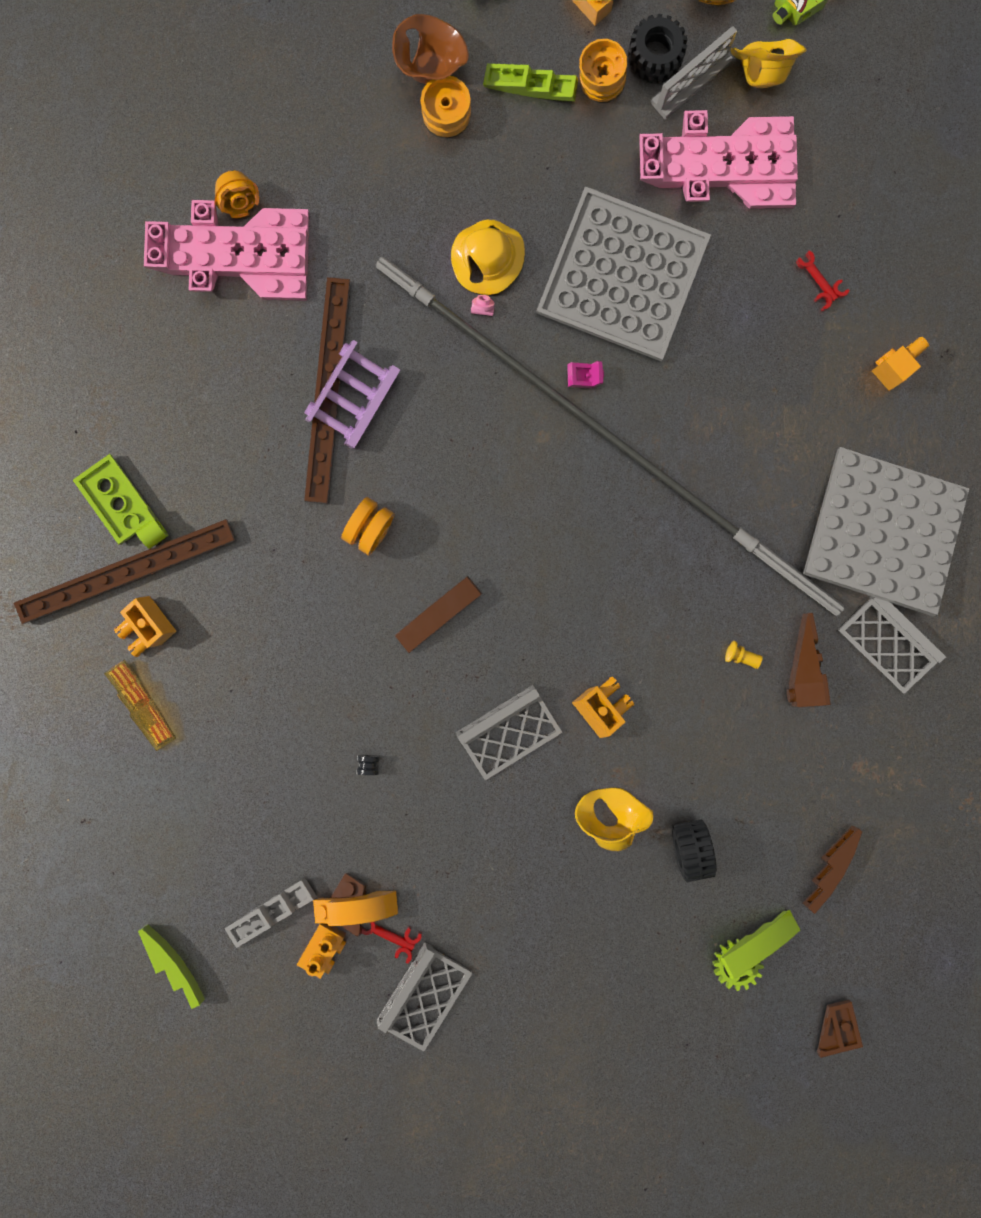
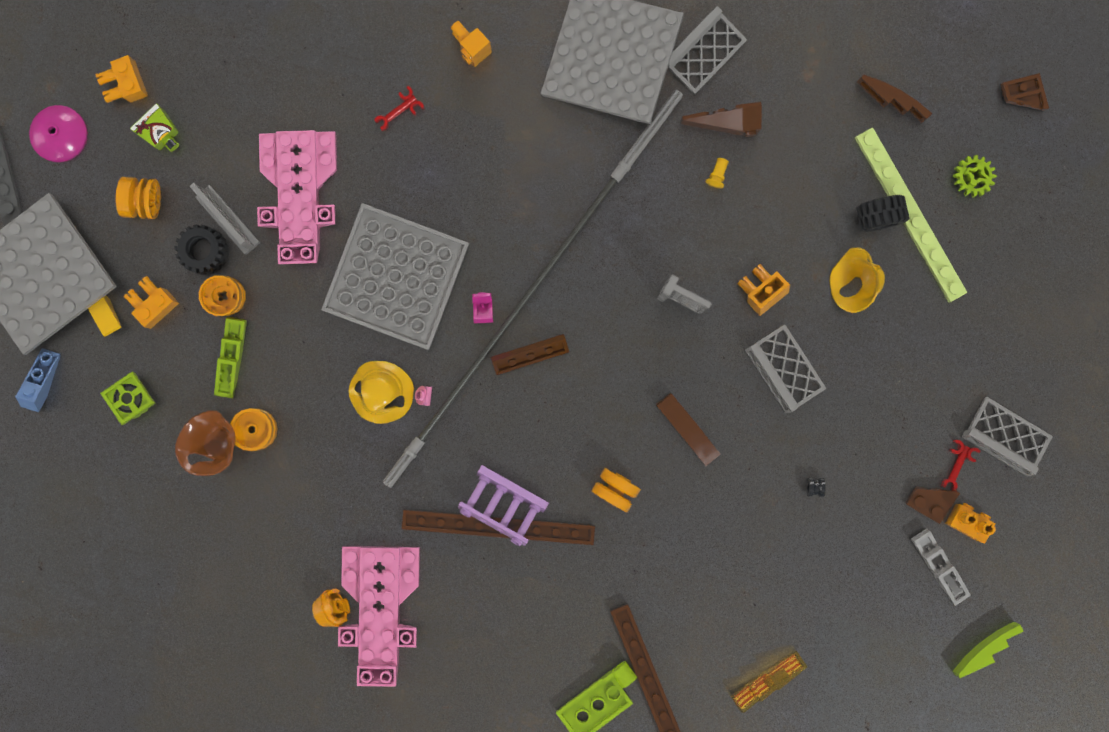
camera: 90 degrees left, 0 degrees up
light orange brick [114,596,176,657] -> none
light orange arch [313,891,398,926] -> none
lime slope [720,910,800,979] -> none
yellow piece [730,39,807,88] -> none
none -> reddish brown plate [491,334,569,375]
none -> light grey fence [657,275,711,314]
none -> yellowish green plate [855,127,967,302]

